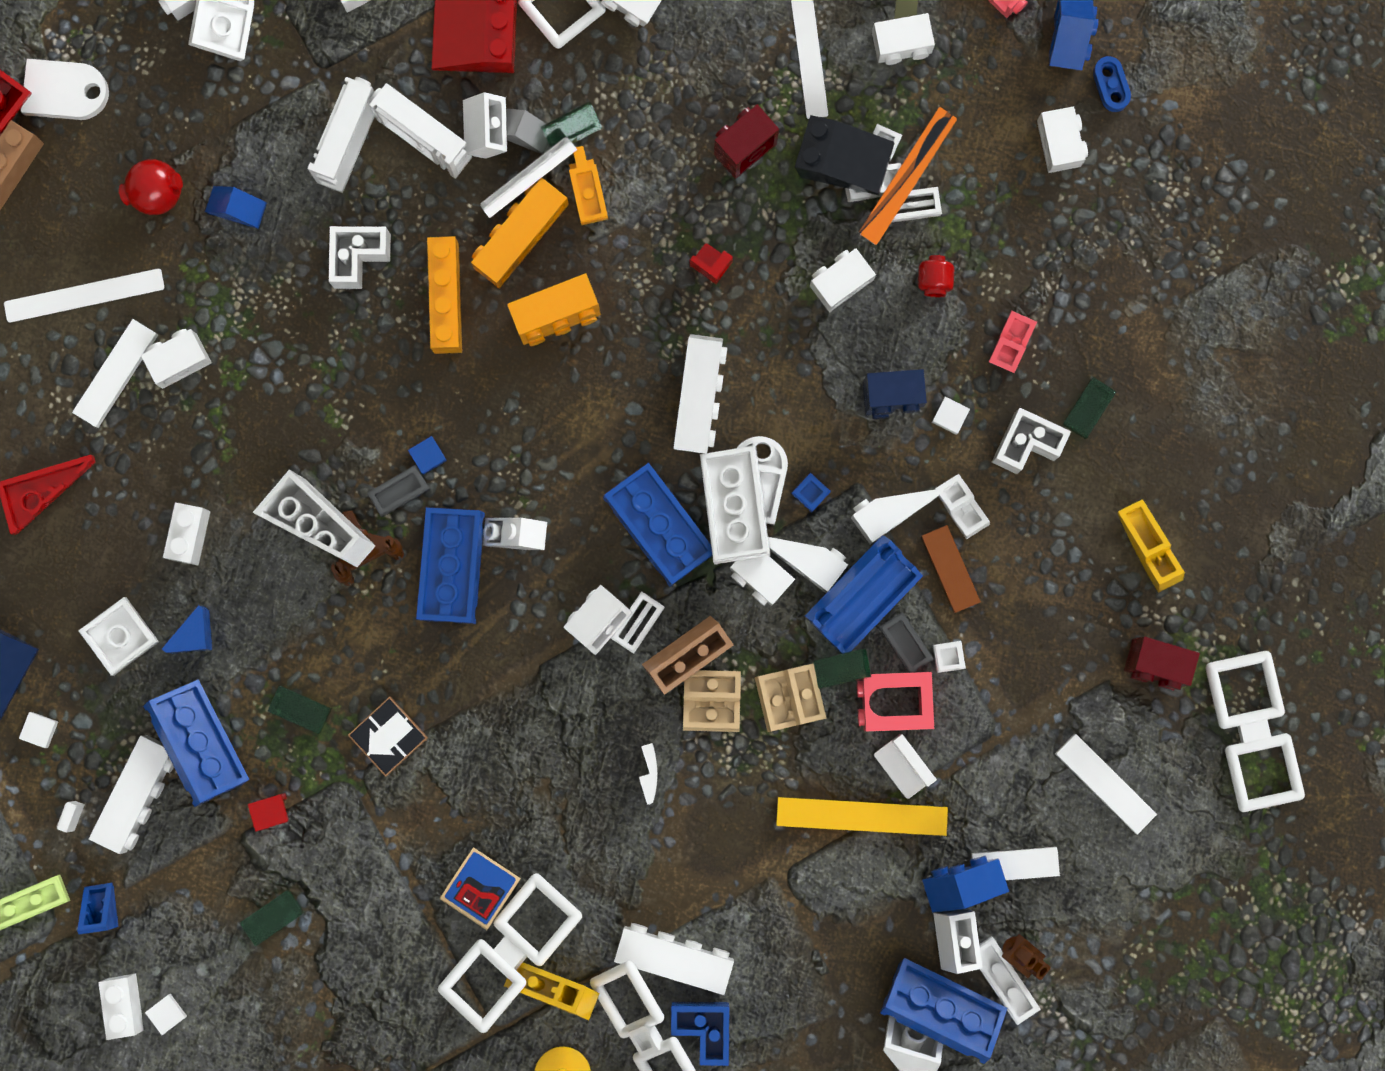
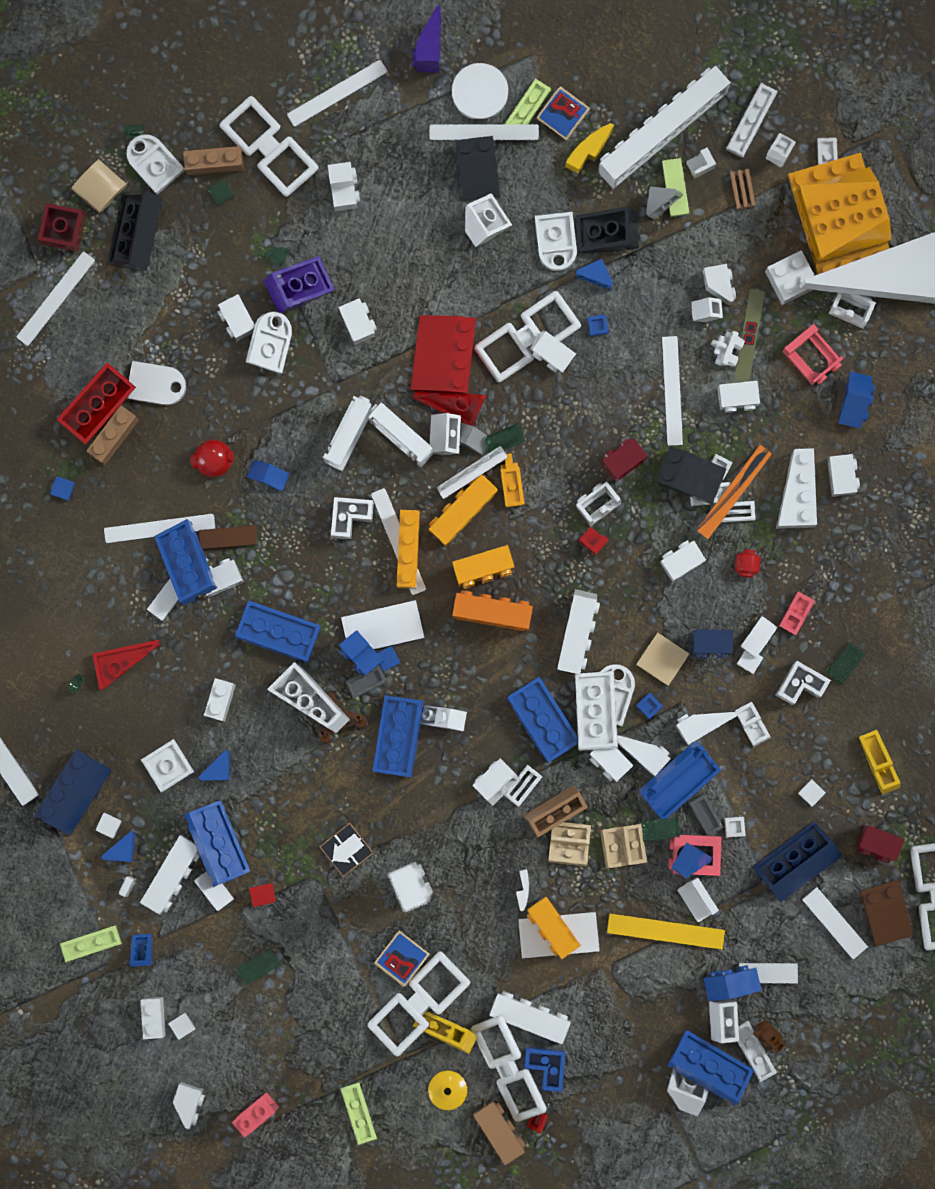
camera: 10 degrees right, 0 degrees up
clear green tile [268,685,332,734] -> none
dark orange tile [921,525,981,613] -> none
blue plate [1093,56,1131,112] -> none
none -> blue slope [101,831,136,862]
none -> blue gear [154,519,217,605]
none -> white slope [194,871,234,911]
none -> reddish brown tile [199,525,258,549]
none -> blue gear [235,600,321,663]
none -> blue brick [339,630,384,676]
none -> white tile [341,600,424,650]
none -> white sticker [371,489,426,595]
none -> white brick [389,862,433,912]
none -> red wing [413,391,486,426]
none -> orange brick [452,590,533,632]
none -> white tile [518,912,599,958]
none -> light orange wedge [526,896,581,959]
none -> white window [576,482,621,527]
none -> tan tile [636,632,689,686]
none -> blue slope [672,843,713,878]
none -> white slope [740,616,777,658]
none -> dark blue slope [753,821,842,903]
none -> white wedge [776,449,817,529]
none -> white tile [798,779,825,807]
none -> reddish brown slope [858,879,913,947]

